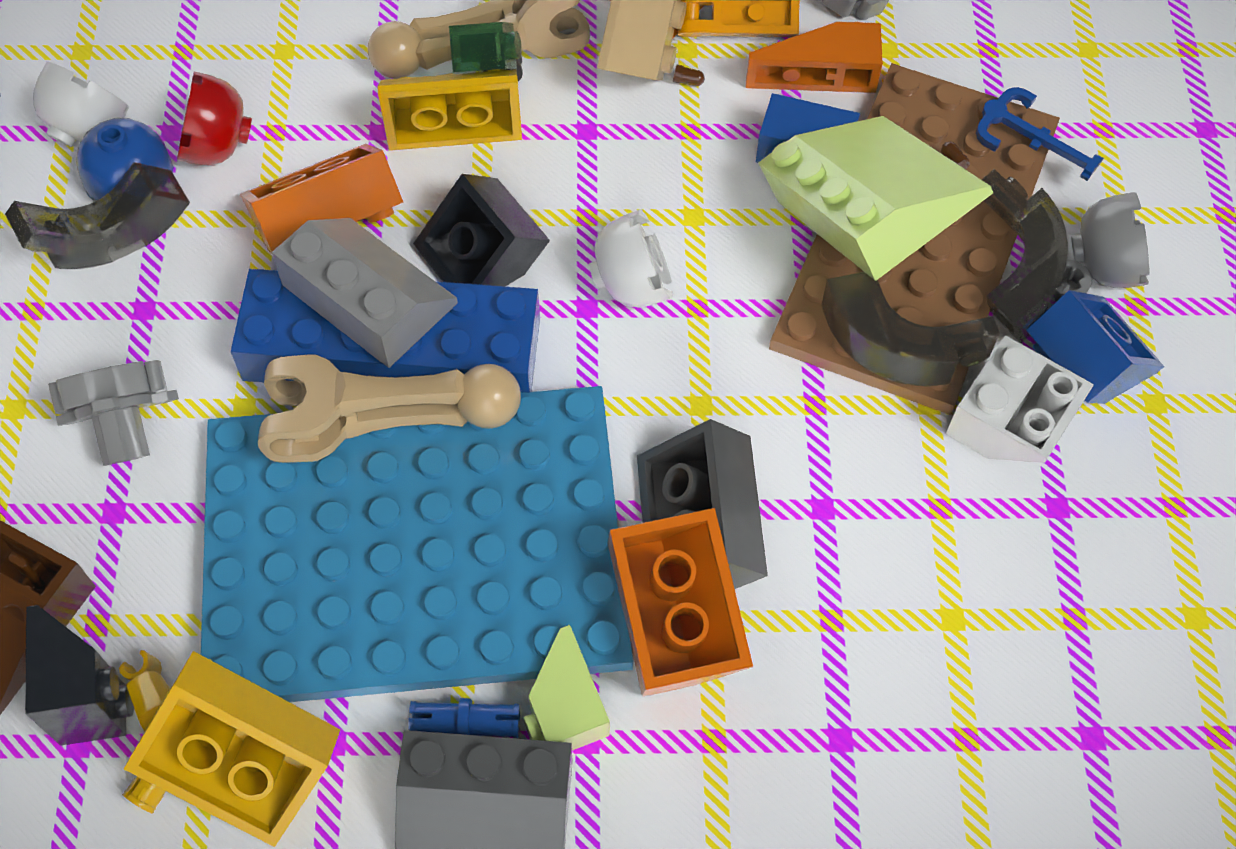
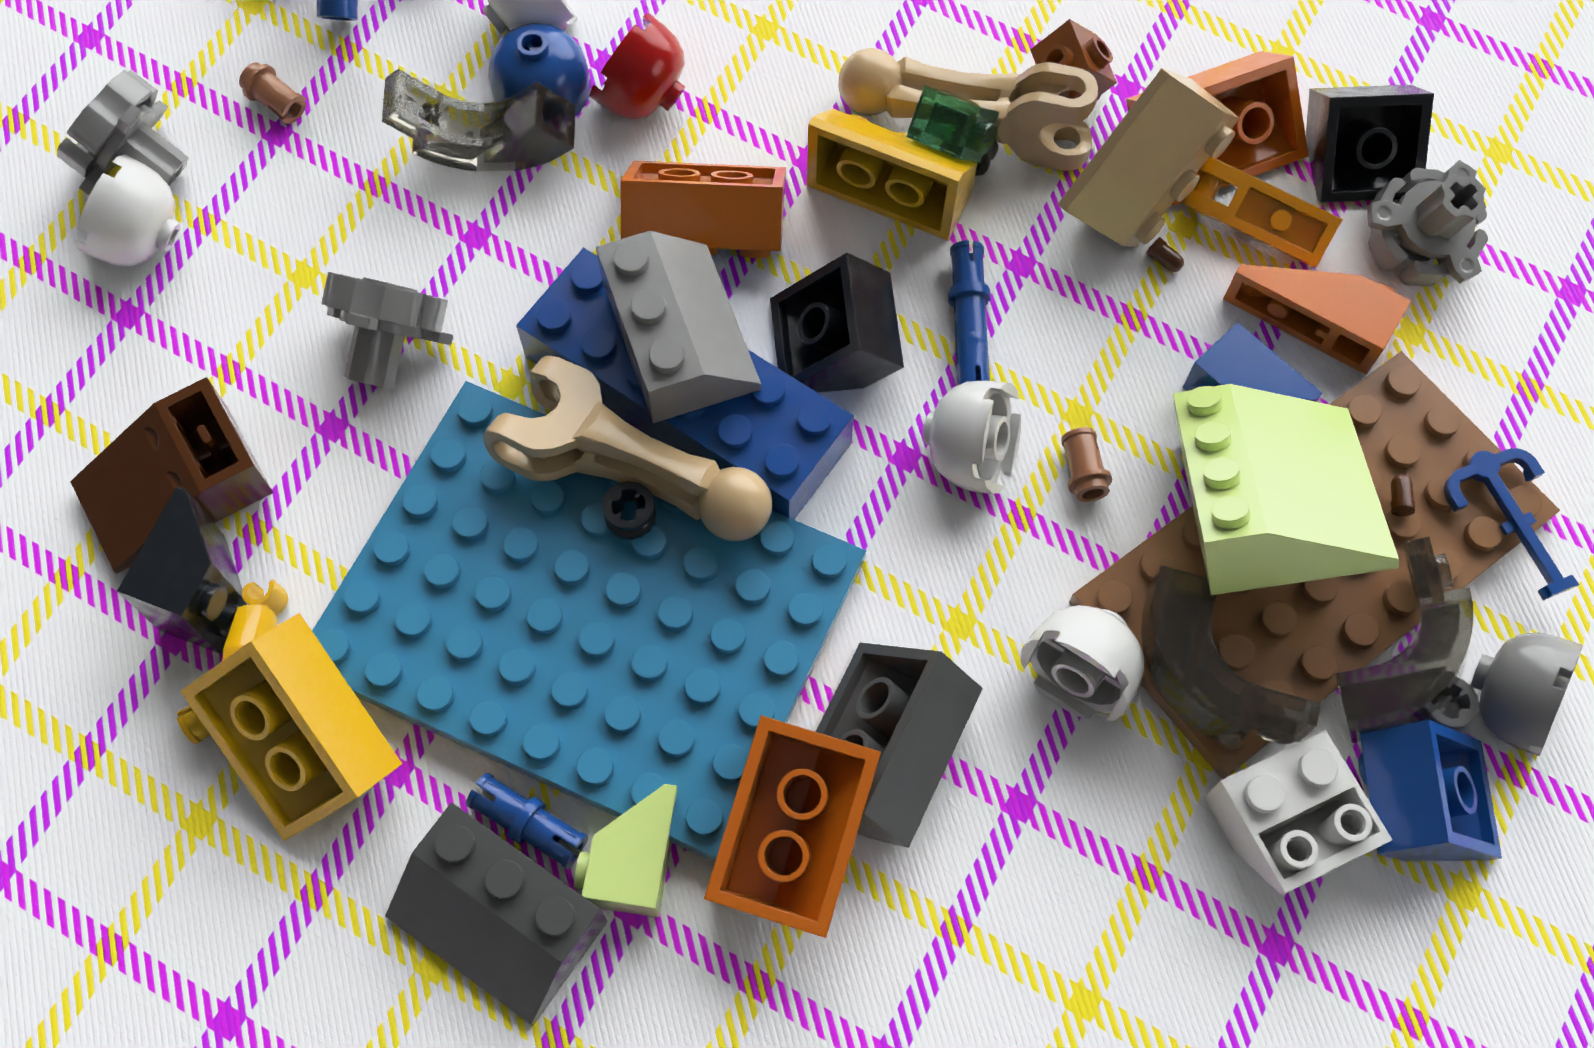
camera: 30 degrees right, 5 degrees up
none -> black bush [602,481,656,540]
none -> blue pin [948,240,991,386]
none -> white cylinder [1020,605,1144,722]
none -> nougat pin [1061,427,1113,502]

